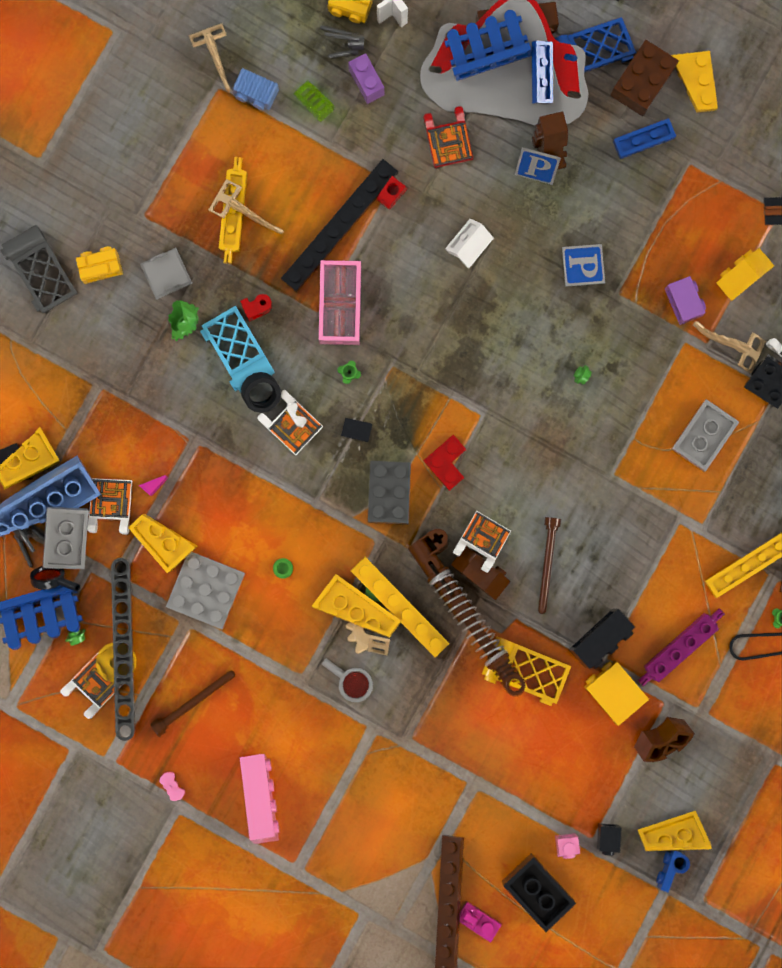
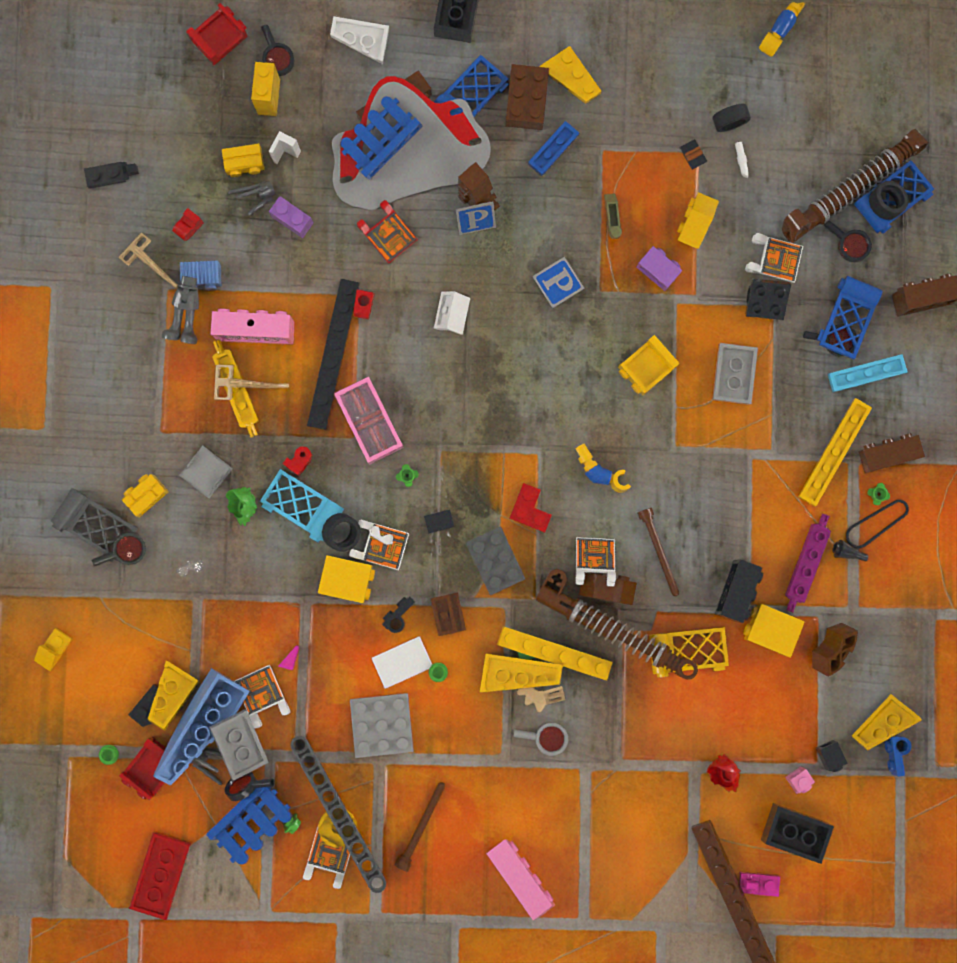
camera: 35 degrees left, 0 degrees up
yellow wing [128,514,198,573] -> none
bright pink piece [159,772,185,801] -> none
clear neon green slope [294,80,335,122] -> none
plate [532,41,553,104] -> none
bright green plate [574,365,592,385] -> none
tan piece [693,321,766,374] -> none
none -> piece [91,532,146,567]
none -> dark grey piece [162,276,199,344]
none -> red leg [172,208,204,241]
none -> clear piece [176,560,203,577]
none -> bright pink brick [211,309,294,344]
none -> yellow panel [318,555,375,603]
none -> white sticker [372,637,432,689]
none -> black plate [382,597,415,633]
none -> reddish brown plate [430,592,466,636]
none -> piece [575,443,631,493]
none -> olive piece [604,194,622,239]
none -> yellow panel [618,335,680,395]
none -> red hair [707,754,741,792]
none -> black cone [832,540,868,562]

